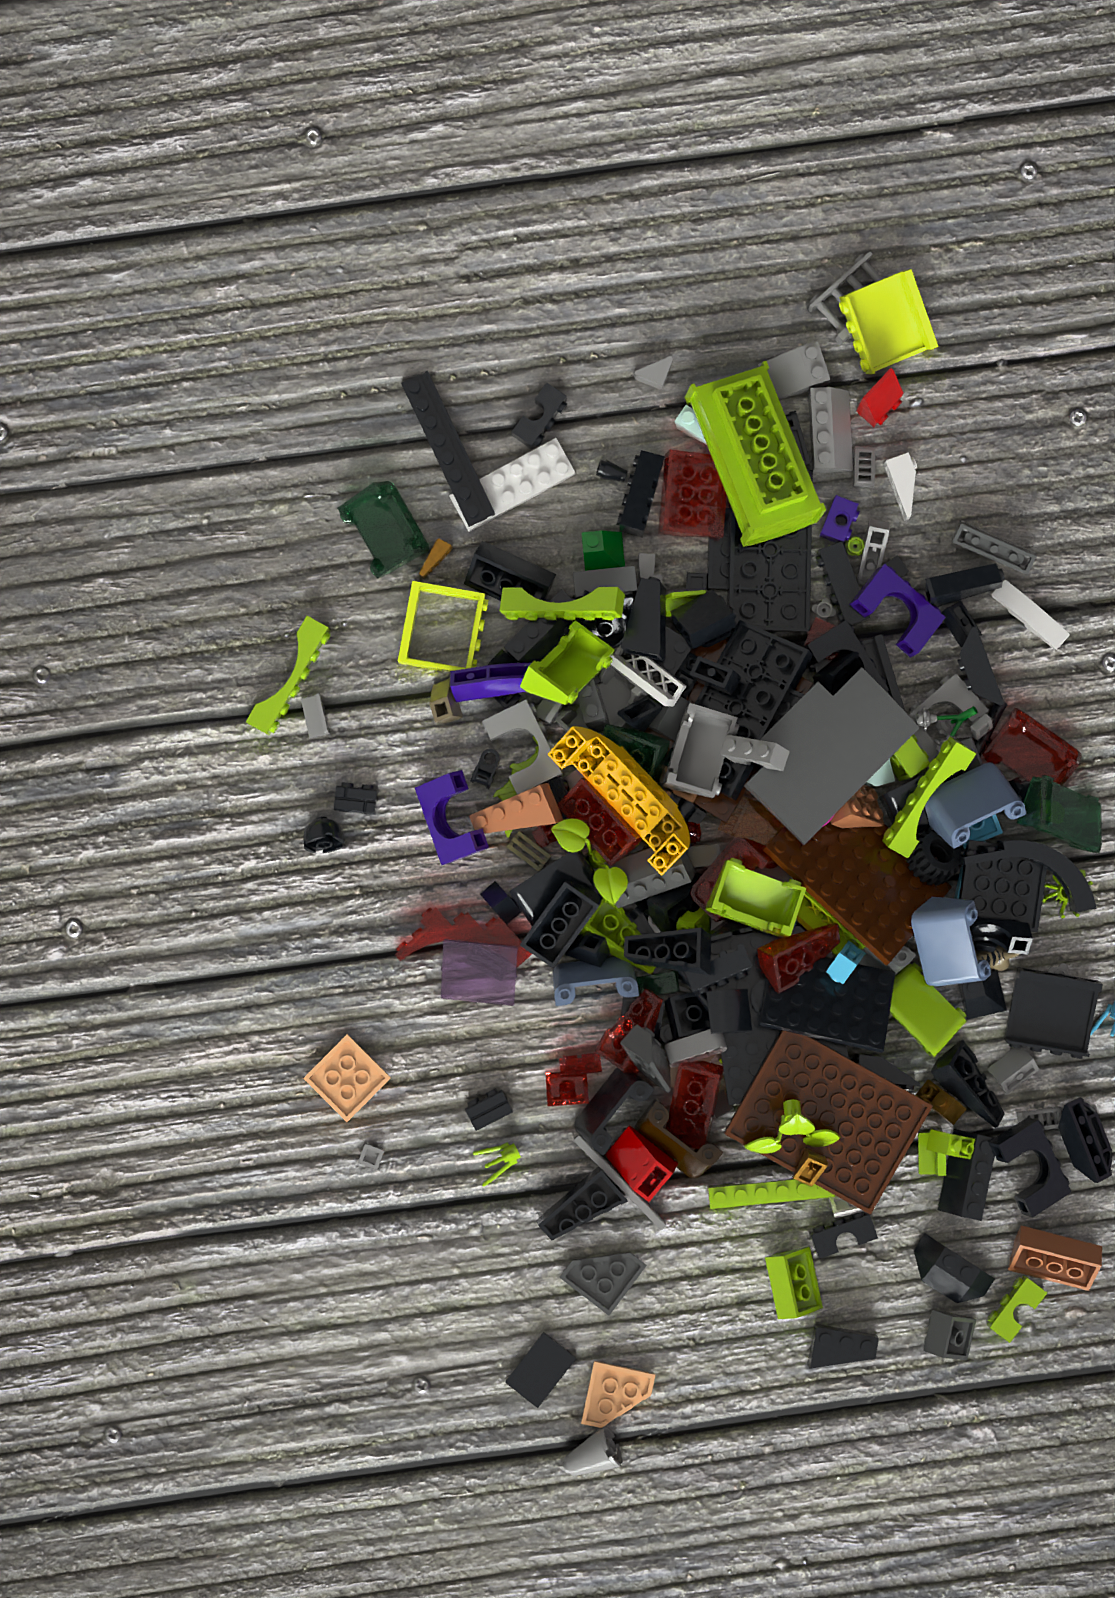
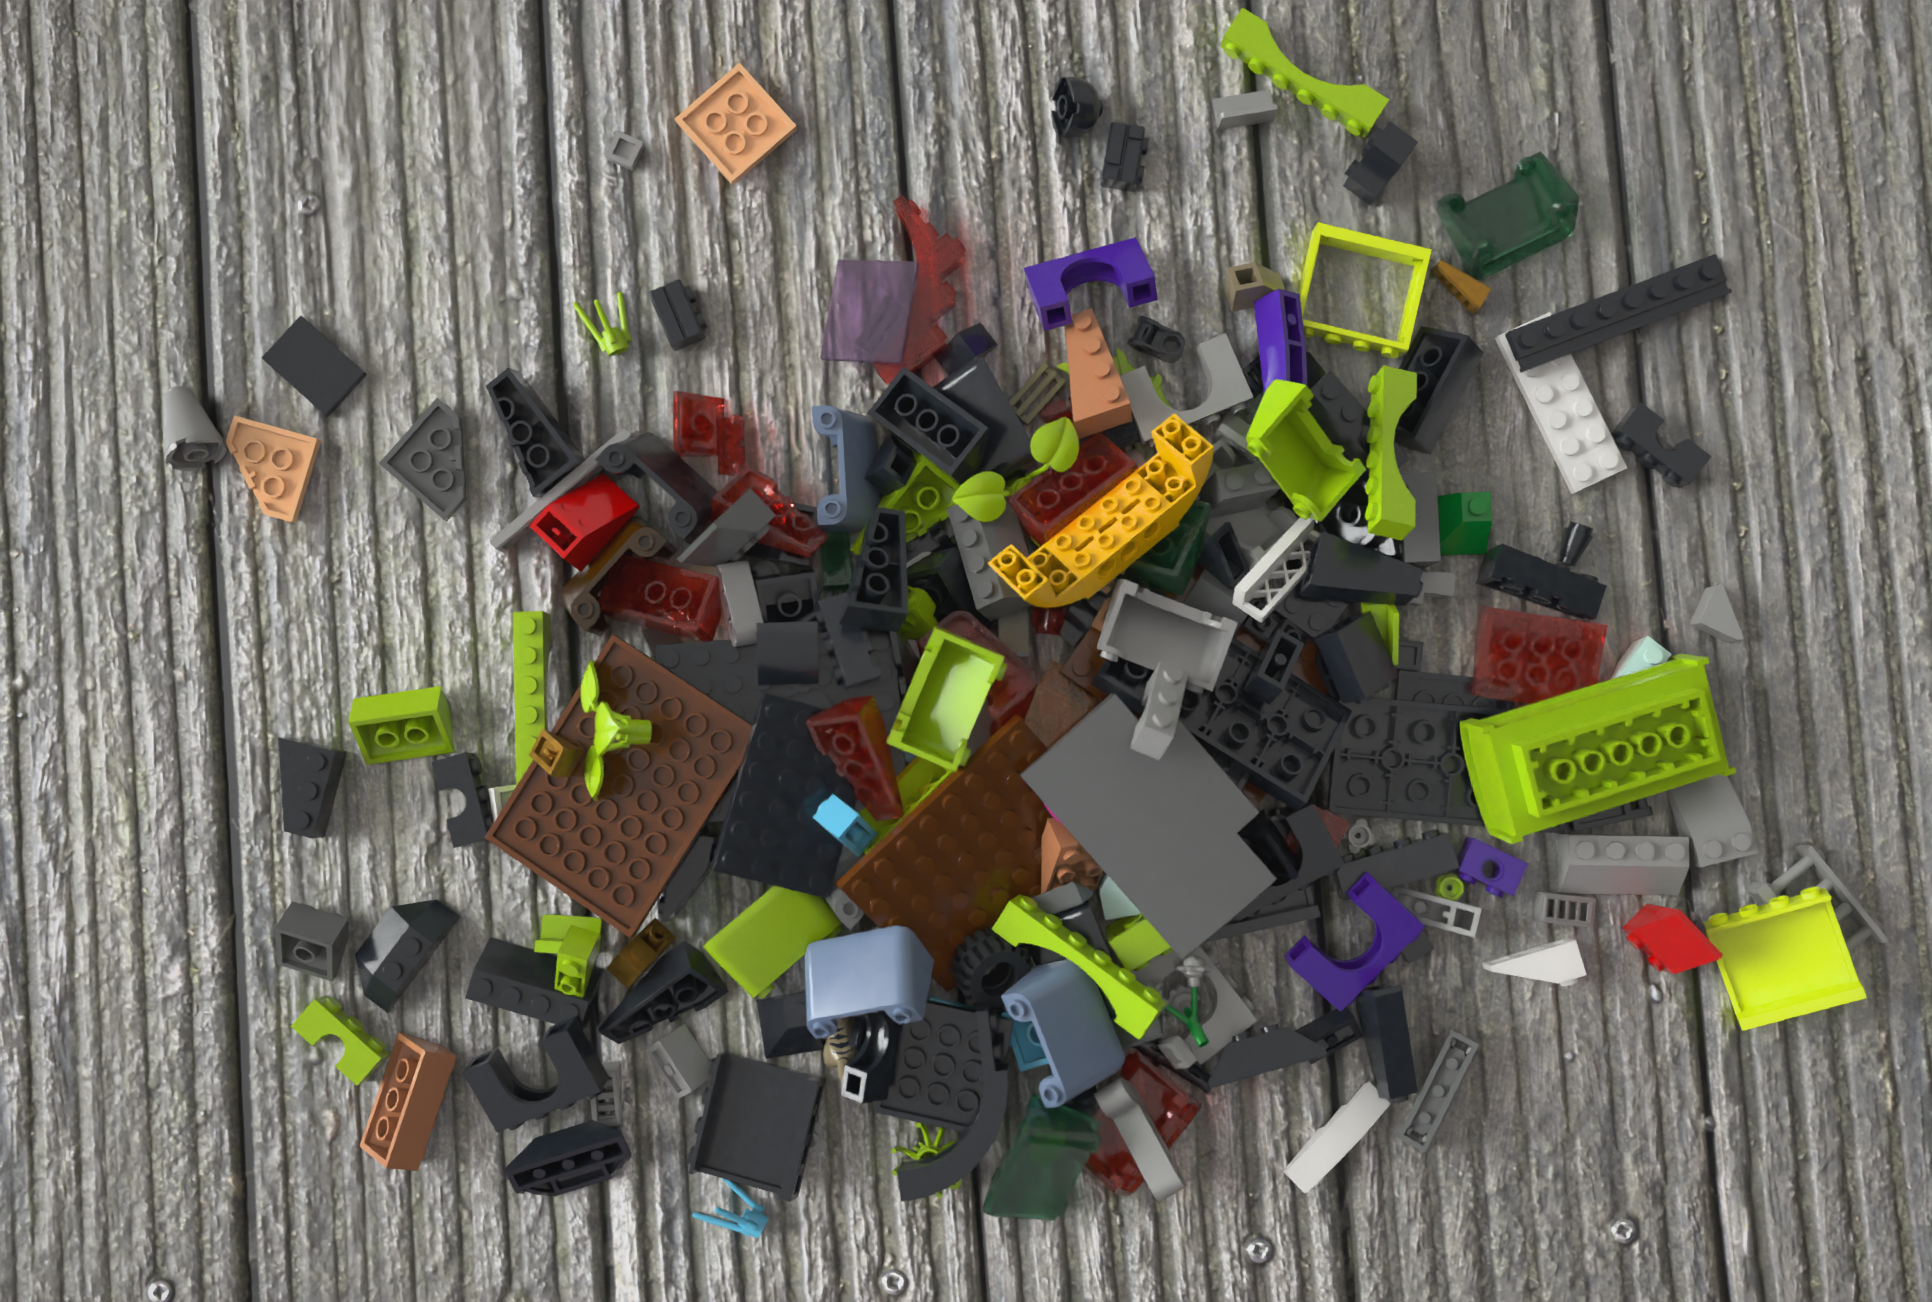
camera: 90 degrees right, 0 degrees up
none -> dark grey slope [1031,882,1093,915]
none -> light grey beam [1095,1077,1187,1202]
none -> black brick [1343,121,1418,206]

